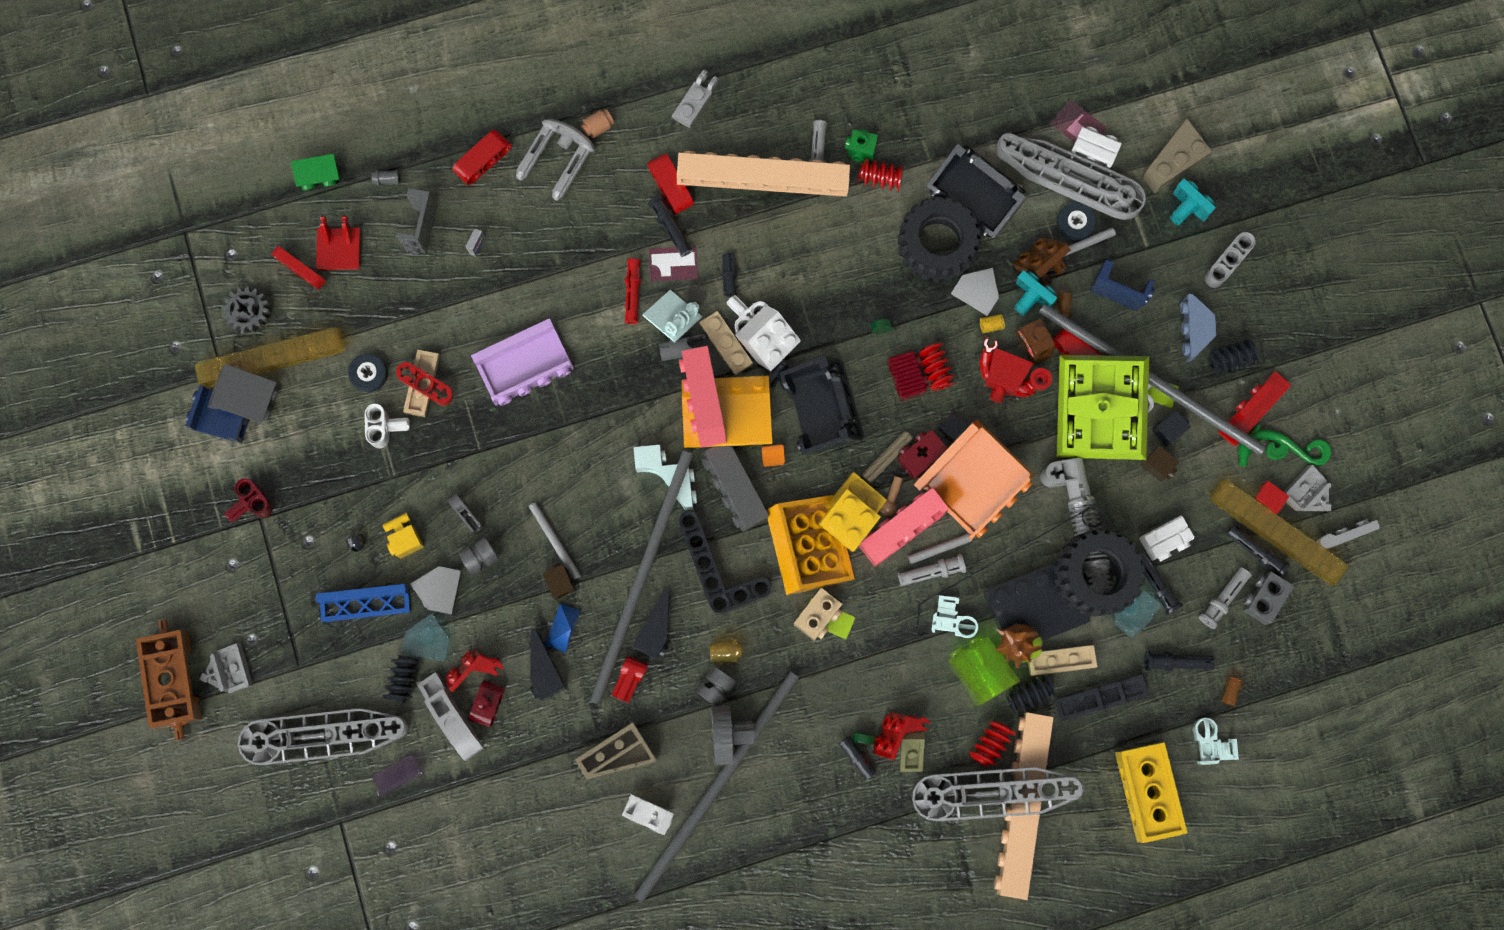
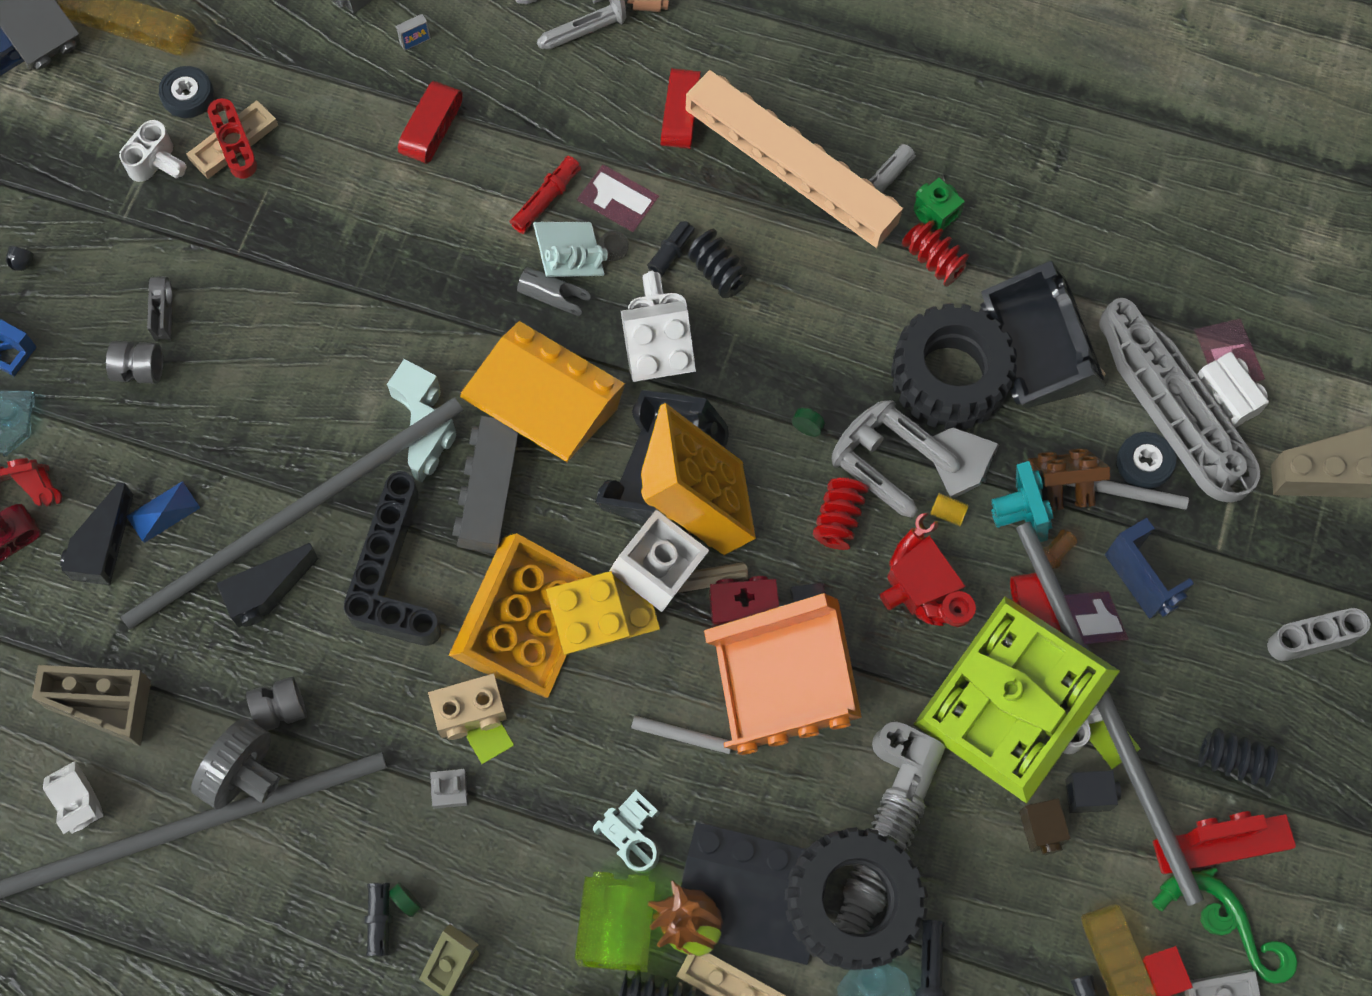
camera: 35 degrees right, 10 degrees down
yellow brick [382,513,424,559] -> none
light grey slope [410,566,461,614] -> none
lavender panel [471,318,574,406] -> none
light grey bar [529,502,581,580] -> none
dark brown brick [543,564,575,600] -> none
red piece [612,655,649,703] -> none
black pin [648,195,693,257] -> none
light grey hinge [672,70,719,128] -> none
coral wedge [679,346,727,448] -> none
tan plate [700,311,753,376] -> none
clear yellow brick [710,640,742,663] -> none
orange slope [761,444,785,467] -> none
black pin [767,360,789,388] -> none
coral wedge [859,488,949,567] -> none
red plate [873,712,930,760] -> none
medium nougat bar [880,476,903,517] -> none
dark red brick [887,350,929,402] -> none
light grey pin [898,554,966,587] -> none
black piece [917,506,1103,638] -> none
reddish brown torso [1015,319,1055,367] -> none
white brick [1139,516,1194,562] -> none
teal plate [1170,179,1216,226] -> none
sand blue slope [1180,294,1216,362] -> none
none -> red beam [398,81,463,164]
none -> light grey tile [430,769,468,809]
none -> white brick [609,510,709,612]
none -> light orange slope [641,403,756,555]
none -> black piece [688,228,752,298]
none -> light grey piece [831,400,960,518]
none -> sticker [1064,591,1129,644]

